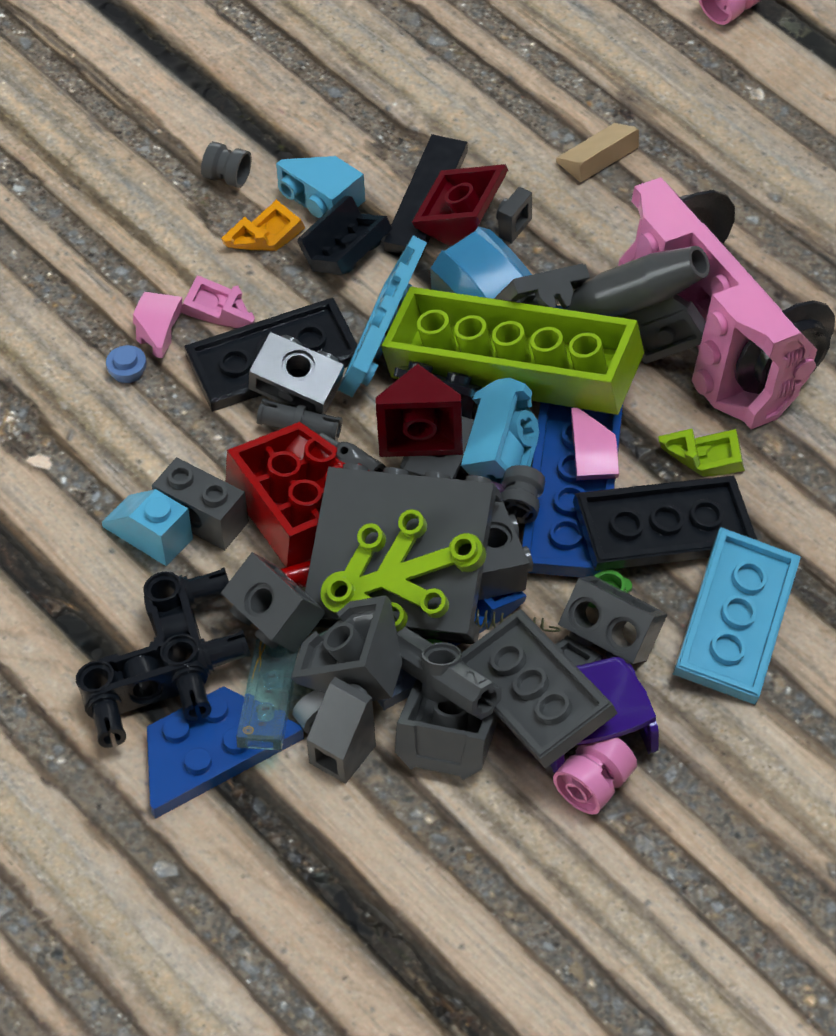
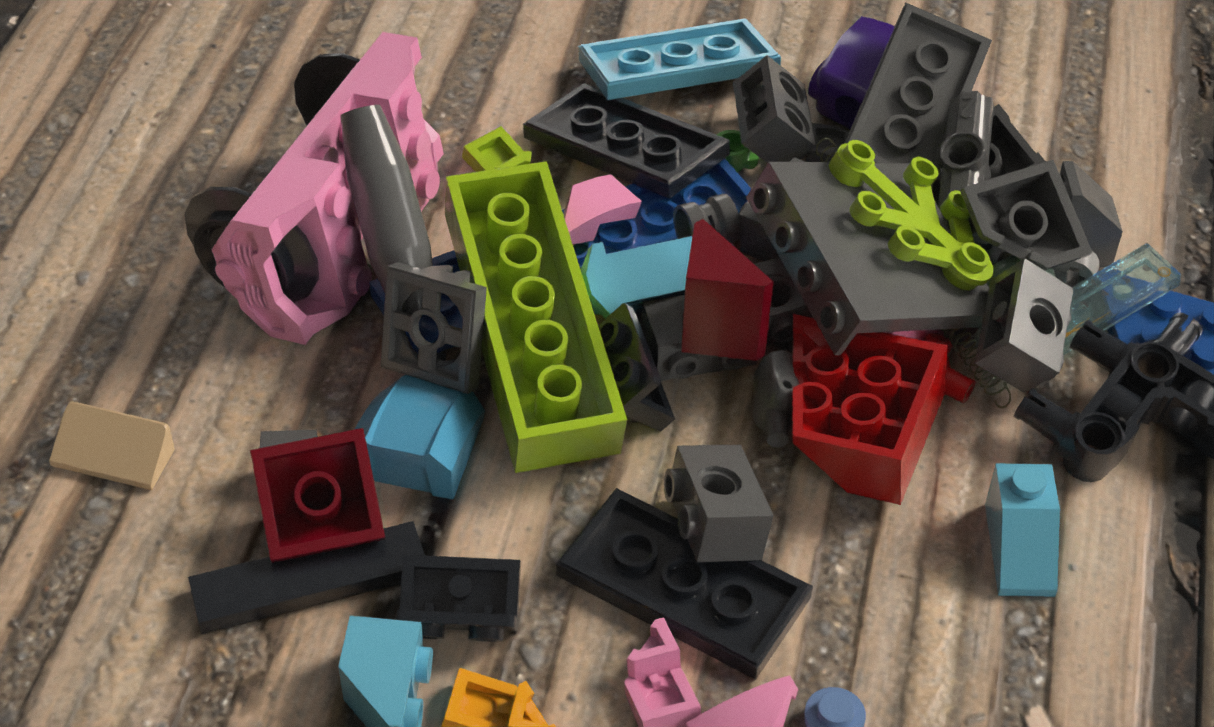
camera: 130 degrees left, 5 degrees down
dark grey brick [152,457,249,551] -> none
dark grey pin [257,398,343,441] -> none
medium azure wing [338,236,427,397] -> none

